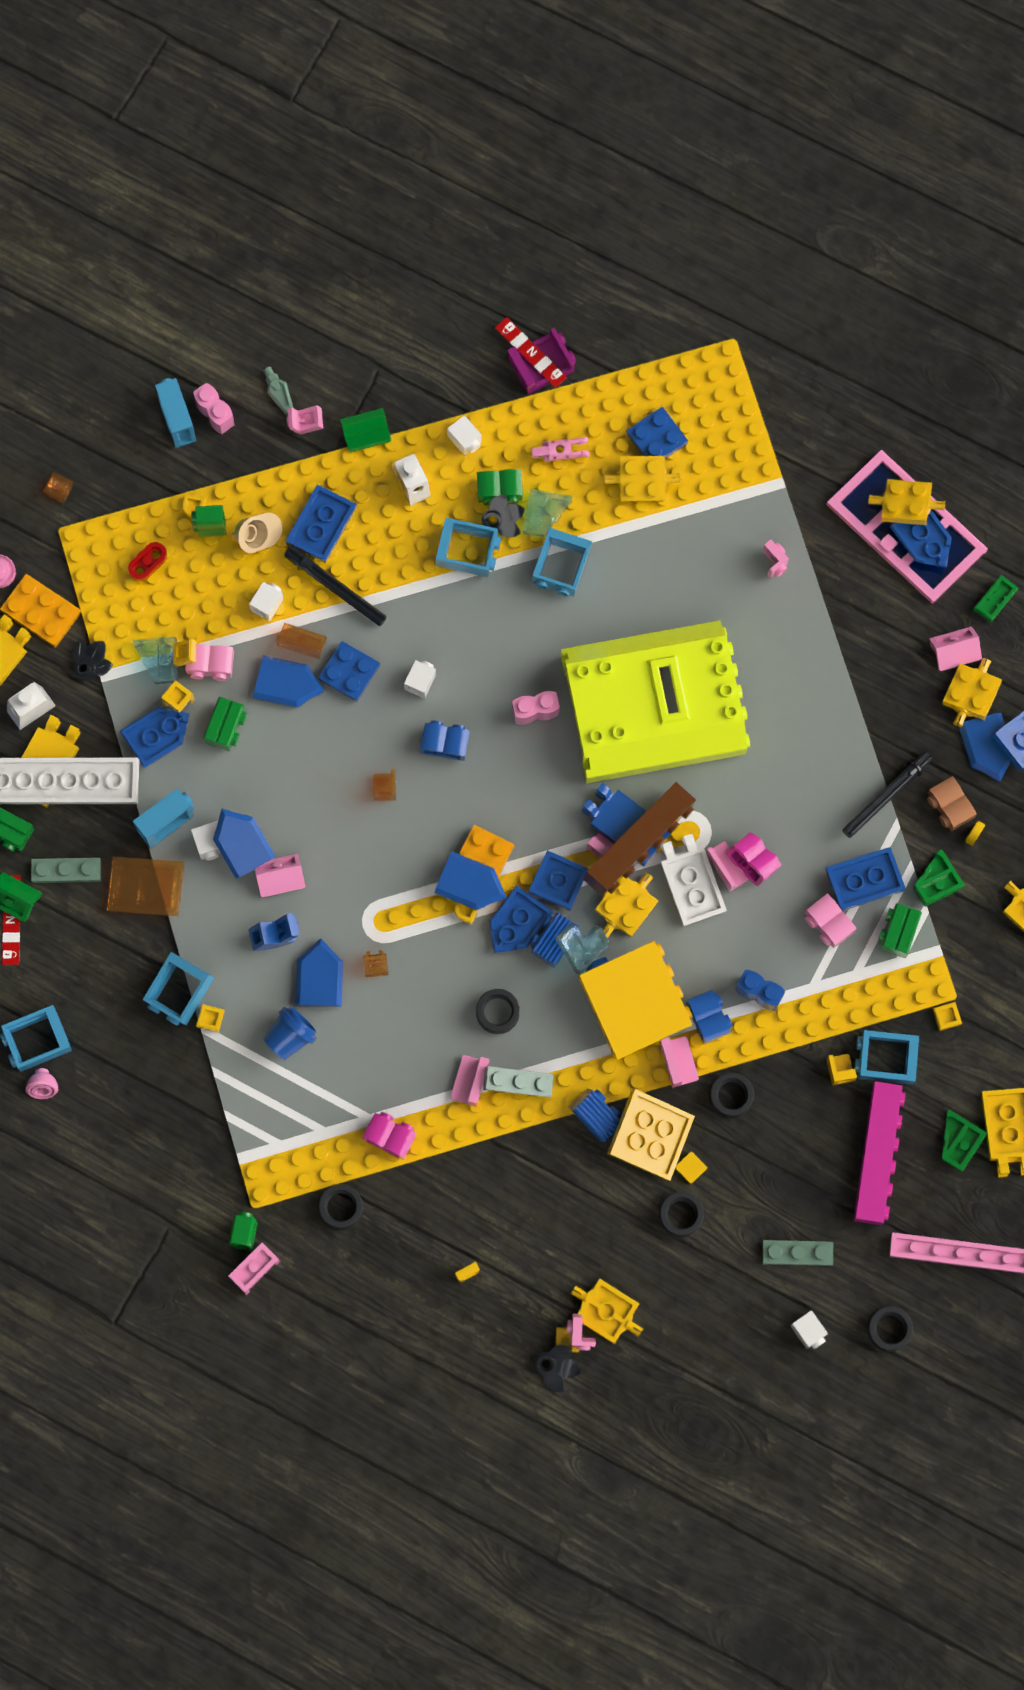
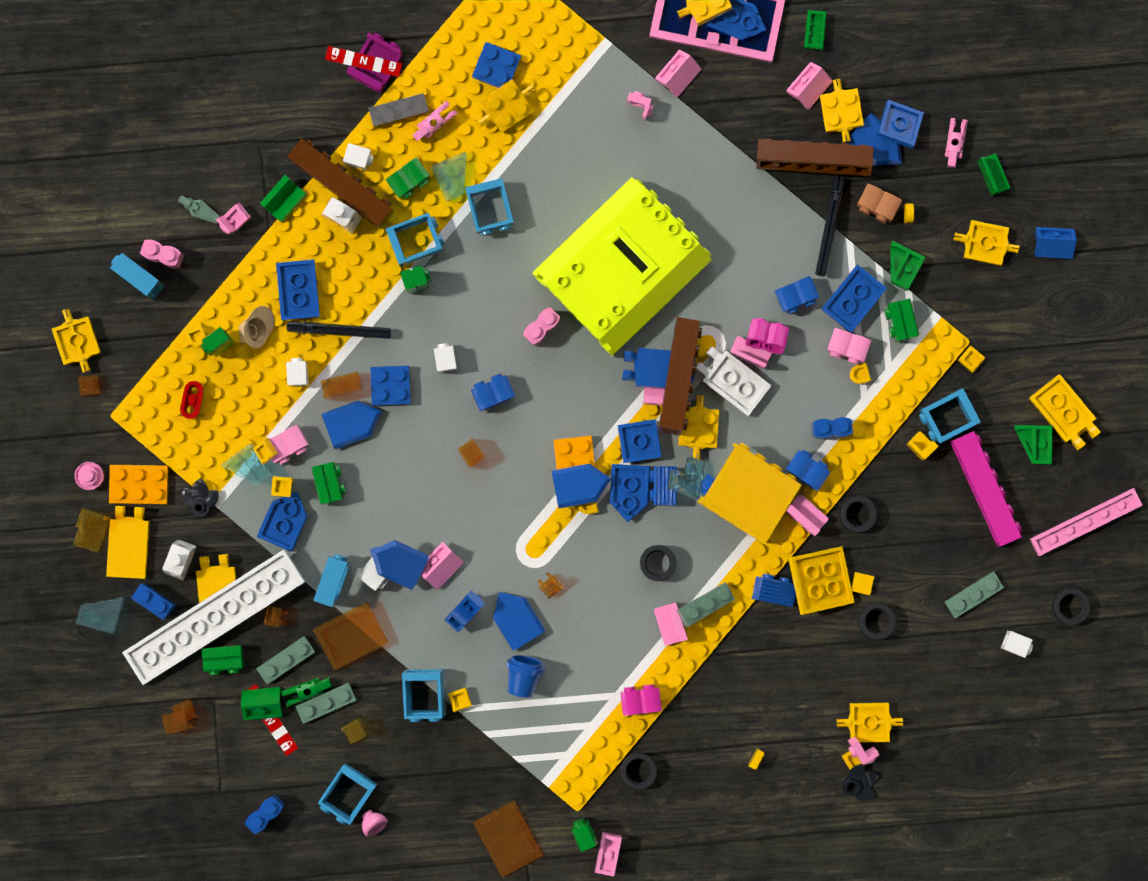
camera: 30 degrees left, 10 degrees up
black plate [482,494,525,537] -> none
none -> yellow plate [52,309,101,373]
none -> clear orange tile [264,605,288,627]
none -> green hinge [281,677,332,707]
none -> reddish brown brick [287,139,393,229]
none -> sand green plate [295,683,357,724]
none -> clear yellow panel [341,718,369,744]
none -> flat silver tile [368,93,429,127]
none -> green brick [401,265,432,294]
none -> clear orange piece [473,800,543,877]
none -> bright pink panel [655,50,701,98]
none -> reddish brown brick [756,139,873,176]
none -> blue brick [774,276,819,315]
none -> yellow tile [849,363,871,384]

